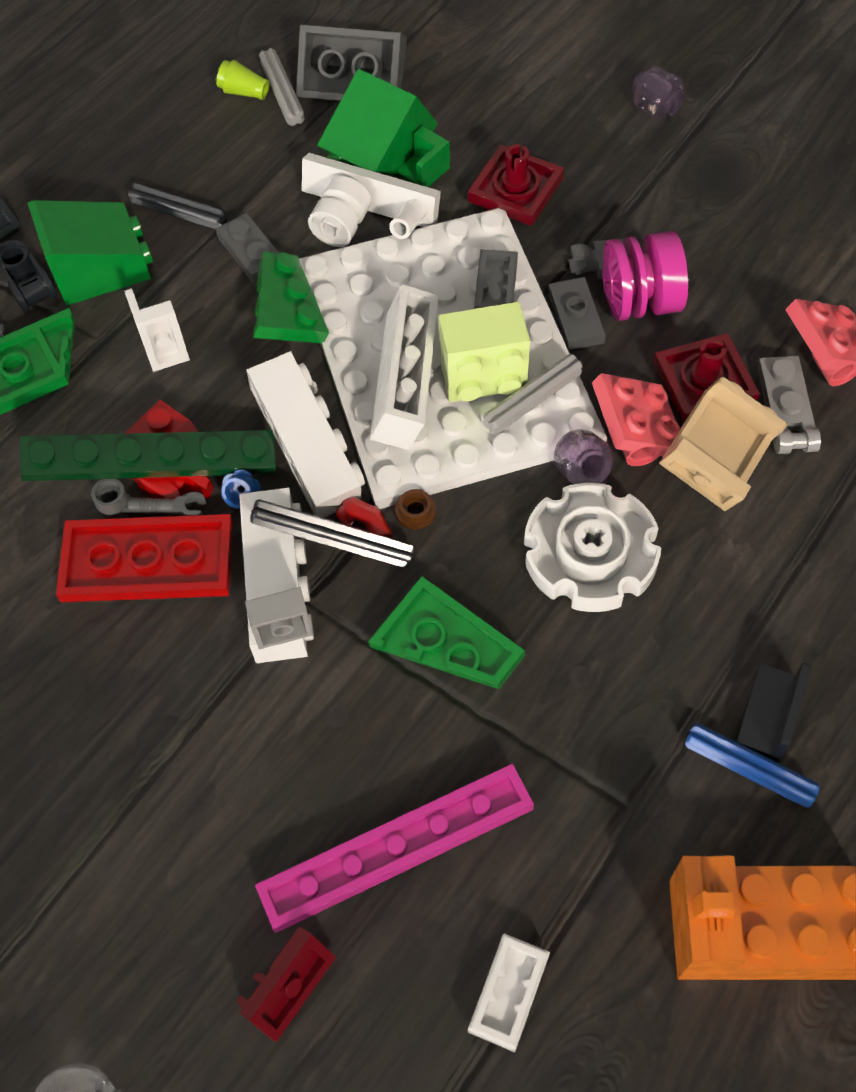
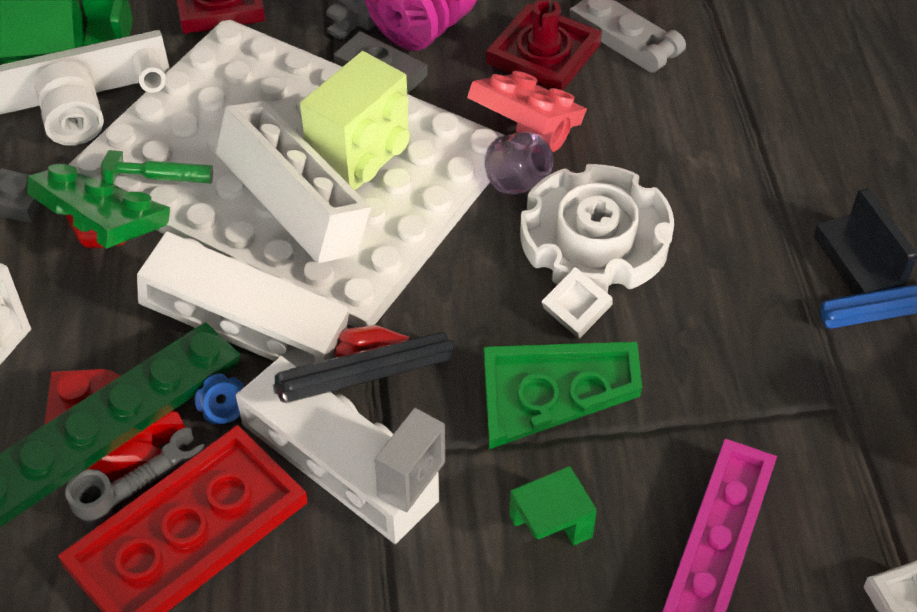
camera: 45 degrees left, 10 degrees down
reddish brown plate [395,489,436,530] -> none
dark grey plate [474,249,518,309] -> none
light grey axle [483,354,582,434] -> none
tan panel [659,377,787,511] -> none
none -> green piece [101,150,213,184]
none -> green panel [509,466,597,546]
none -> white plate [542,267,613,339]

